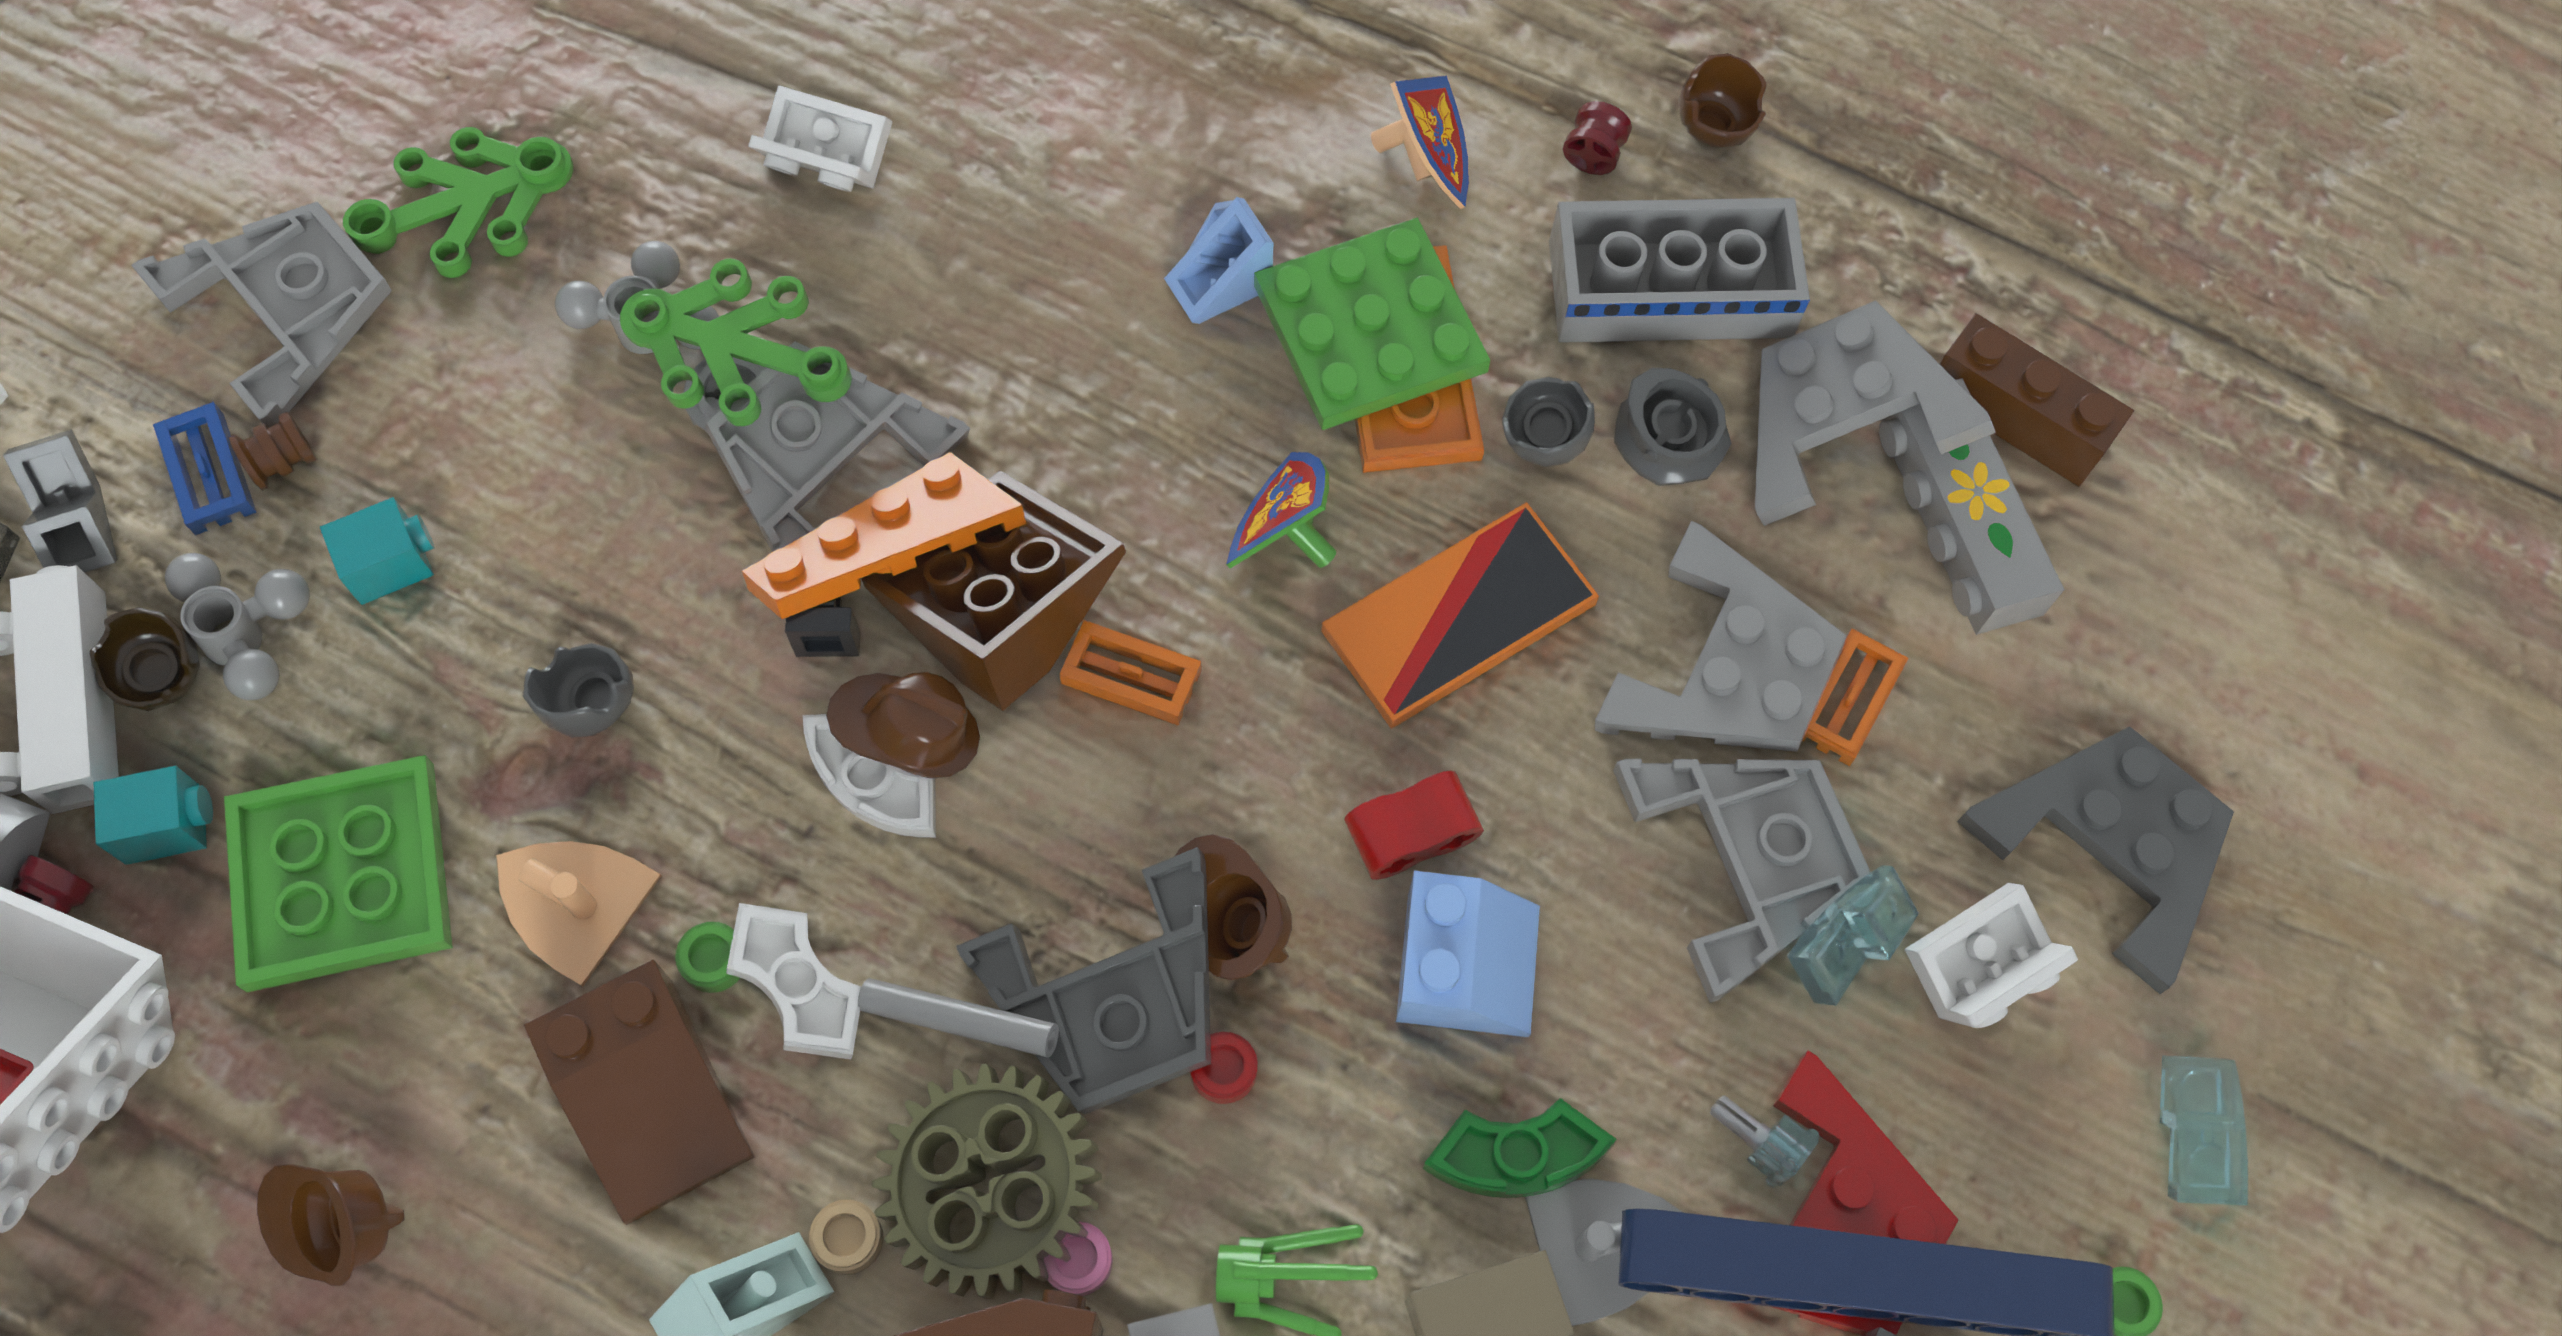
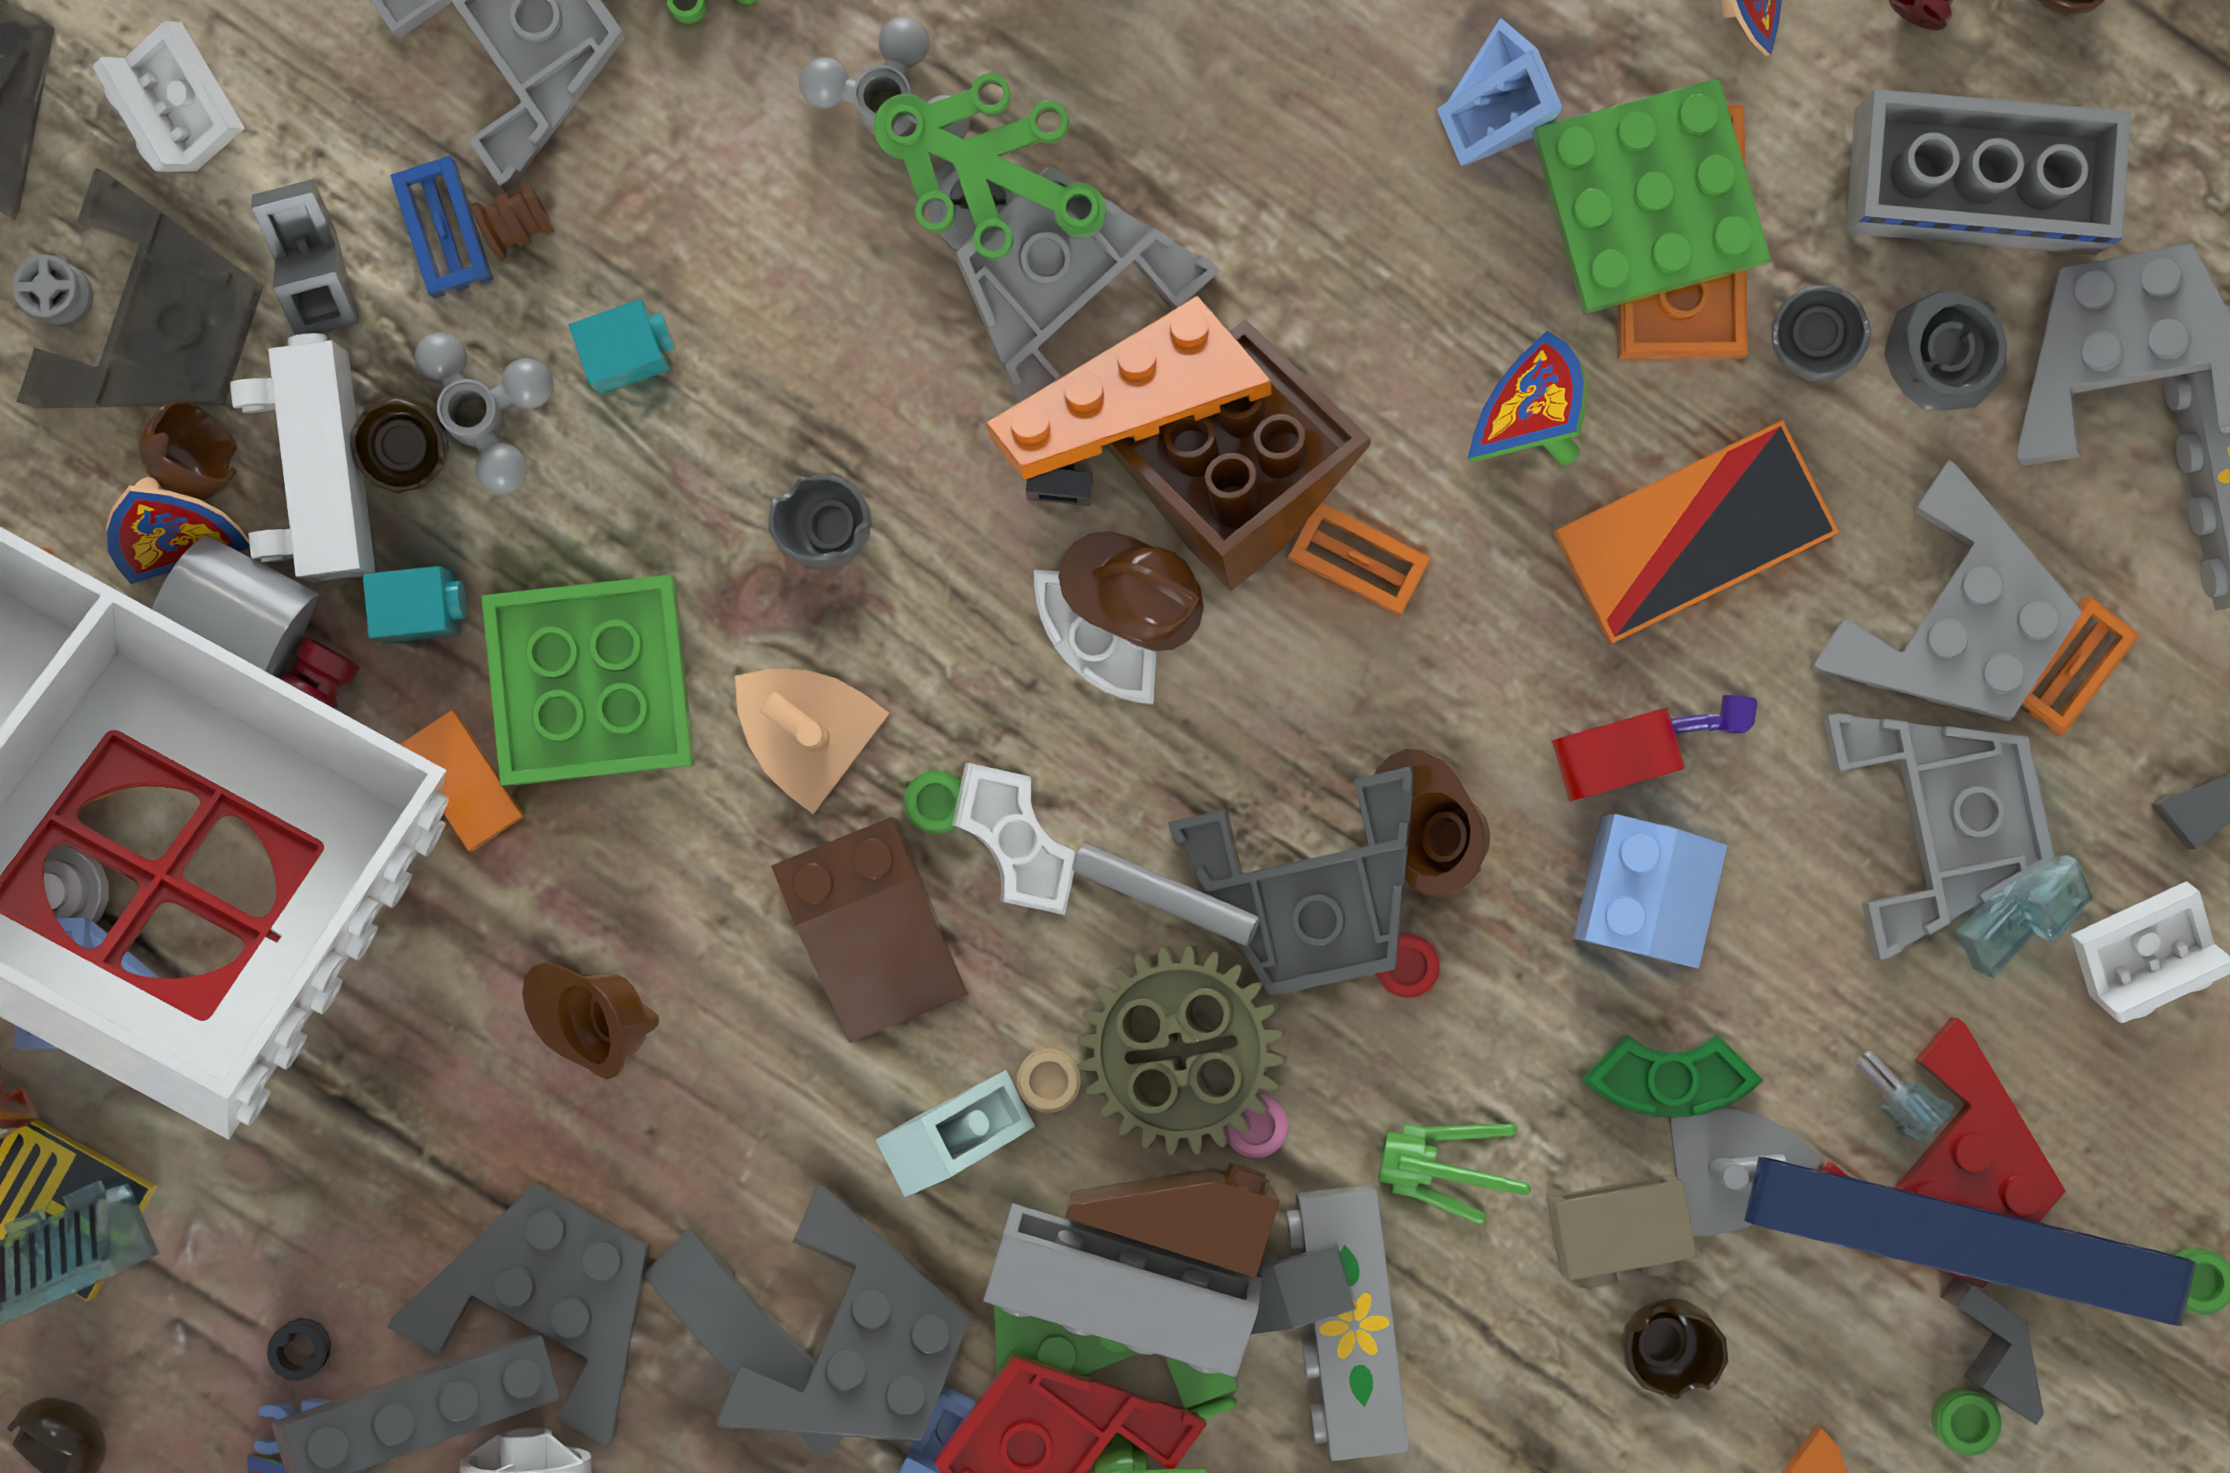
camera: 10 degrees right, 20 degrees up
none -> orange tile [400,710,526,851]
none -> dark purple hand [1671,695,1757,734]

